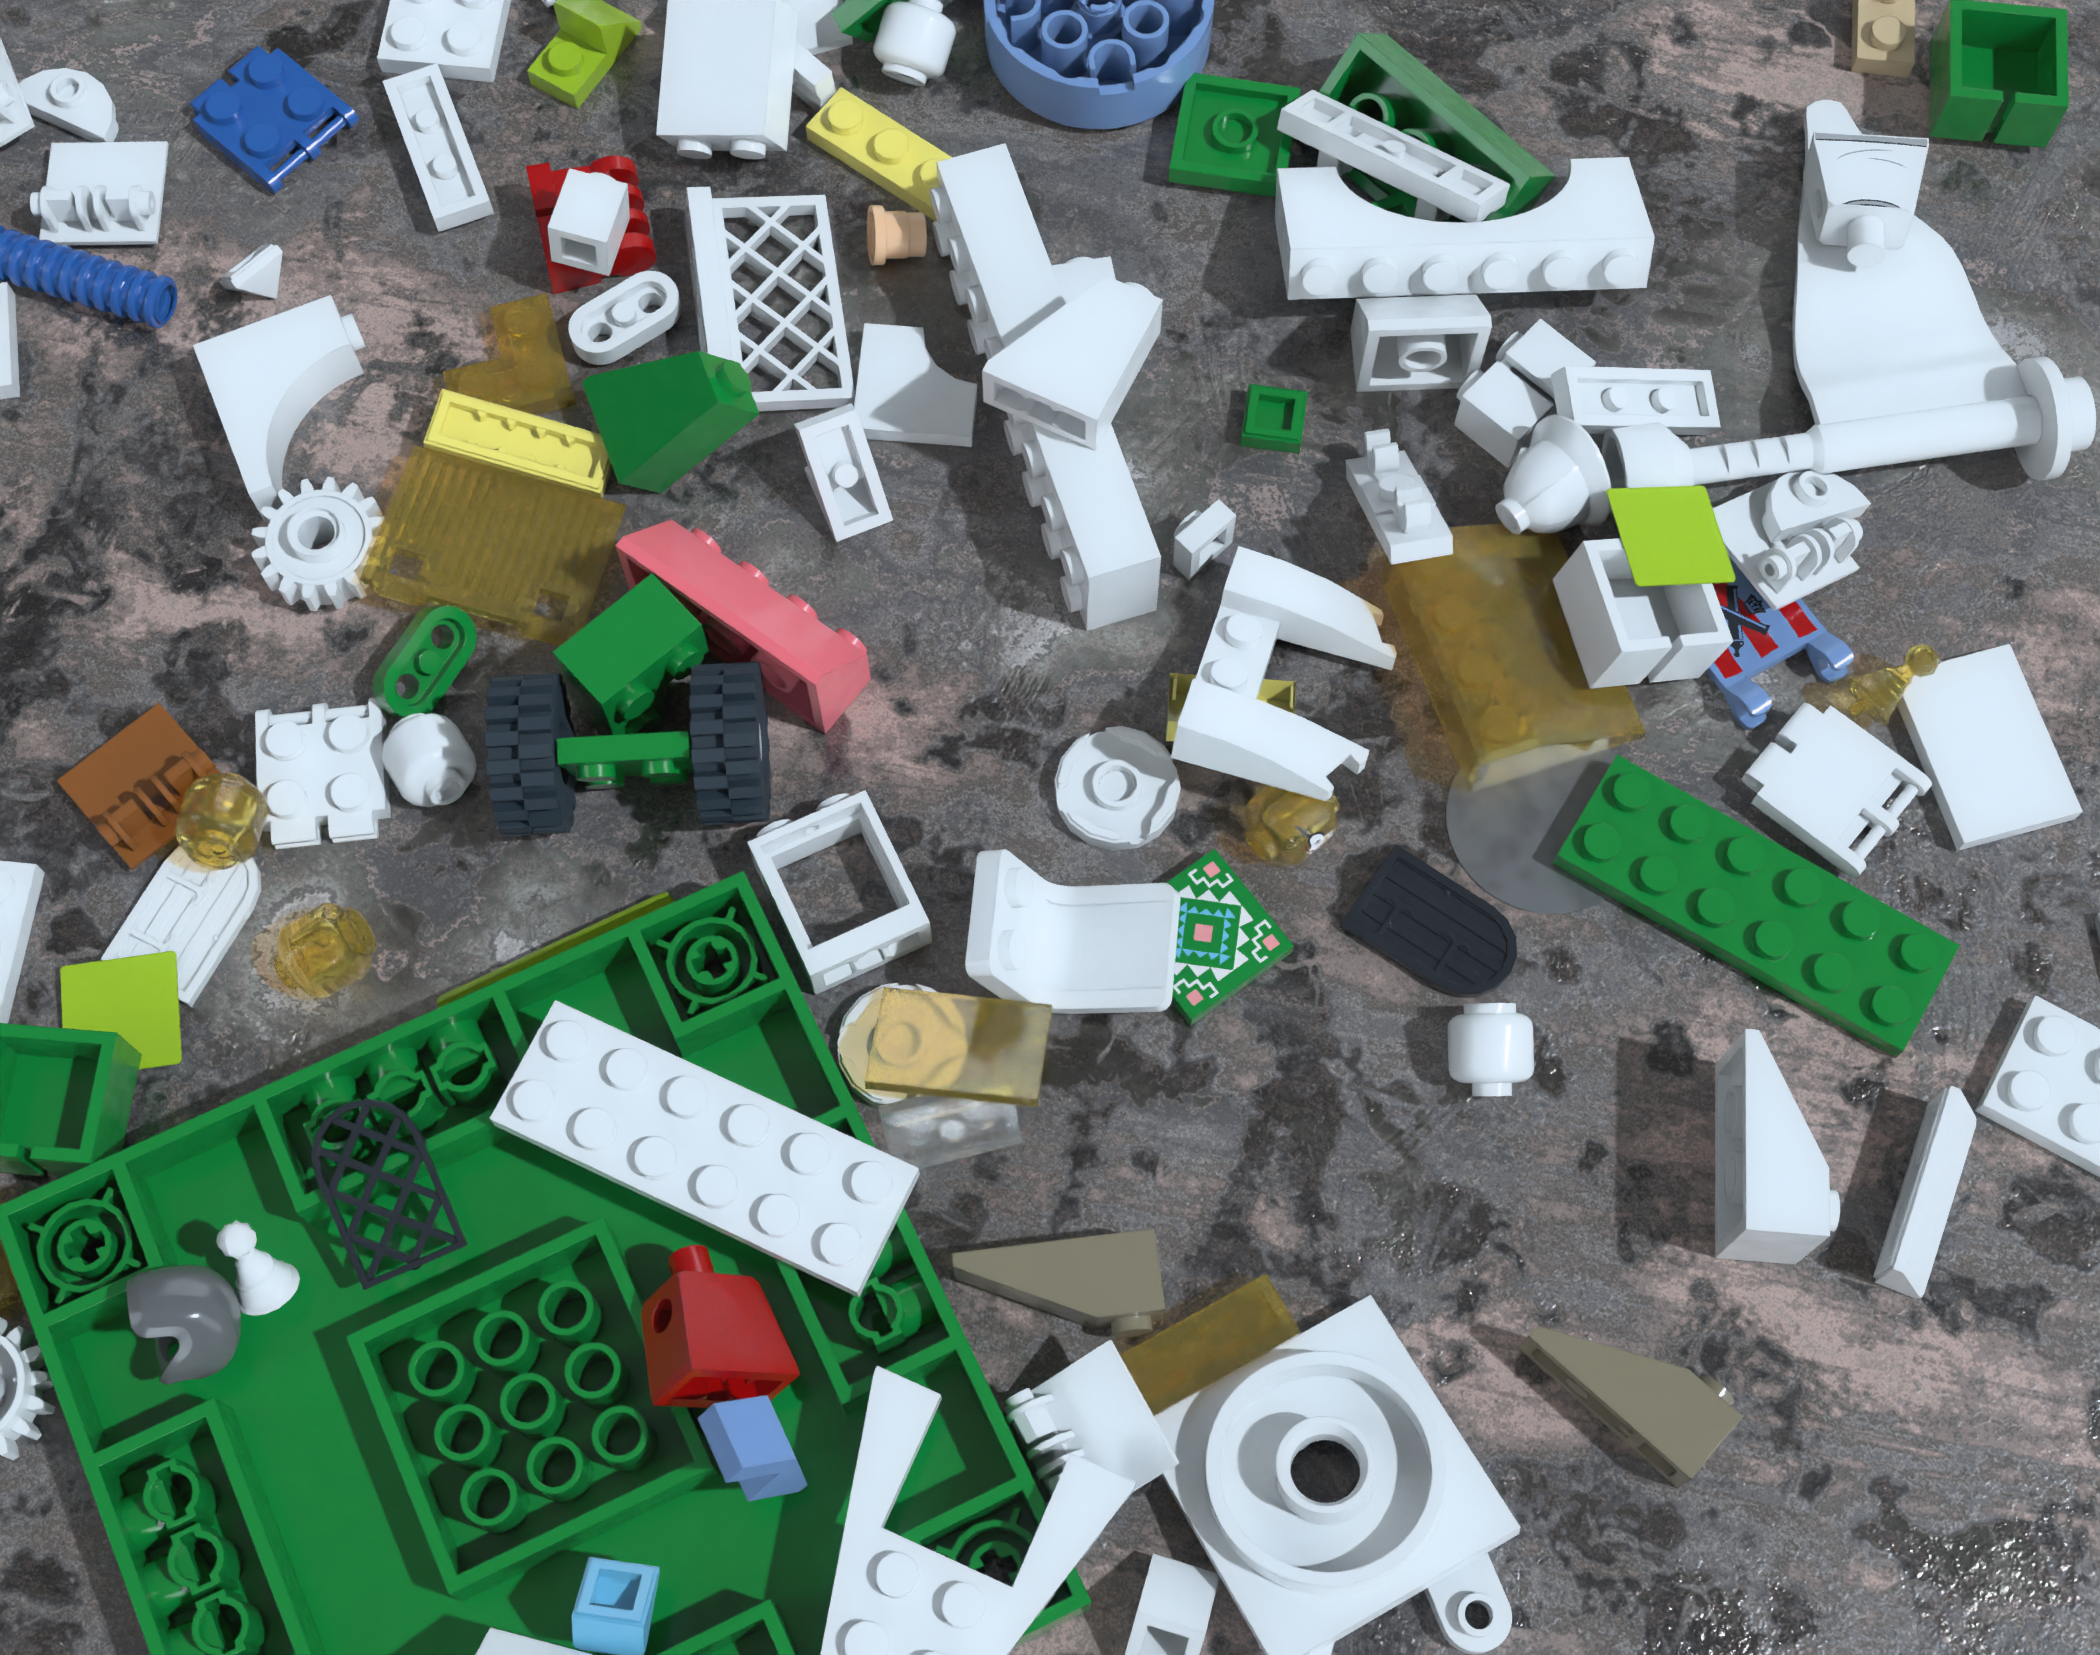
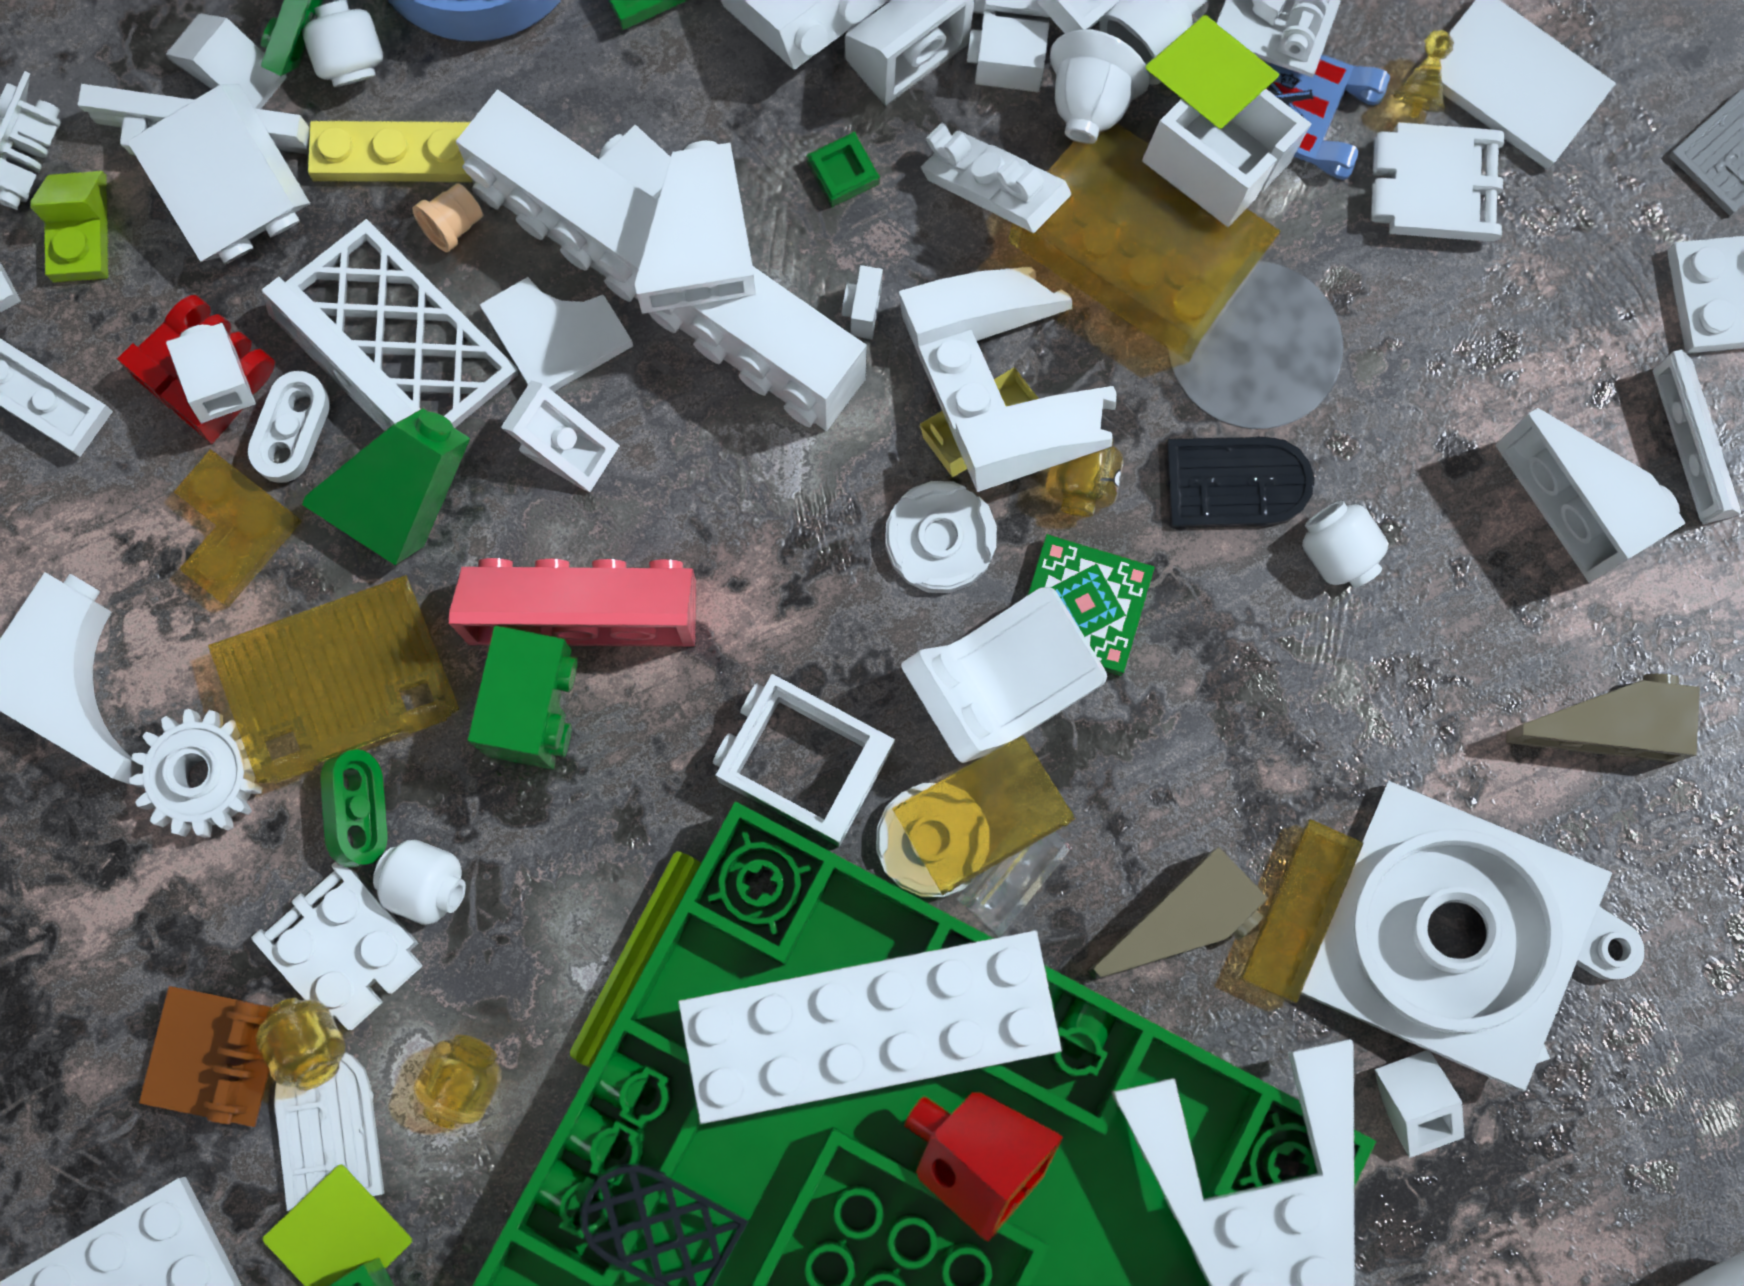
camera: 40 degrees left, 10 degrees up
light yellow plate [423,389,612,501] -> none
black plate [484,662,771,837] -> none
medium blue slope [698,1395,808,1501] -> none
white hinge [1004,1340,1180,1497] -> none
green plate [1553,754,1960,1058] -> none

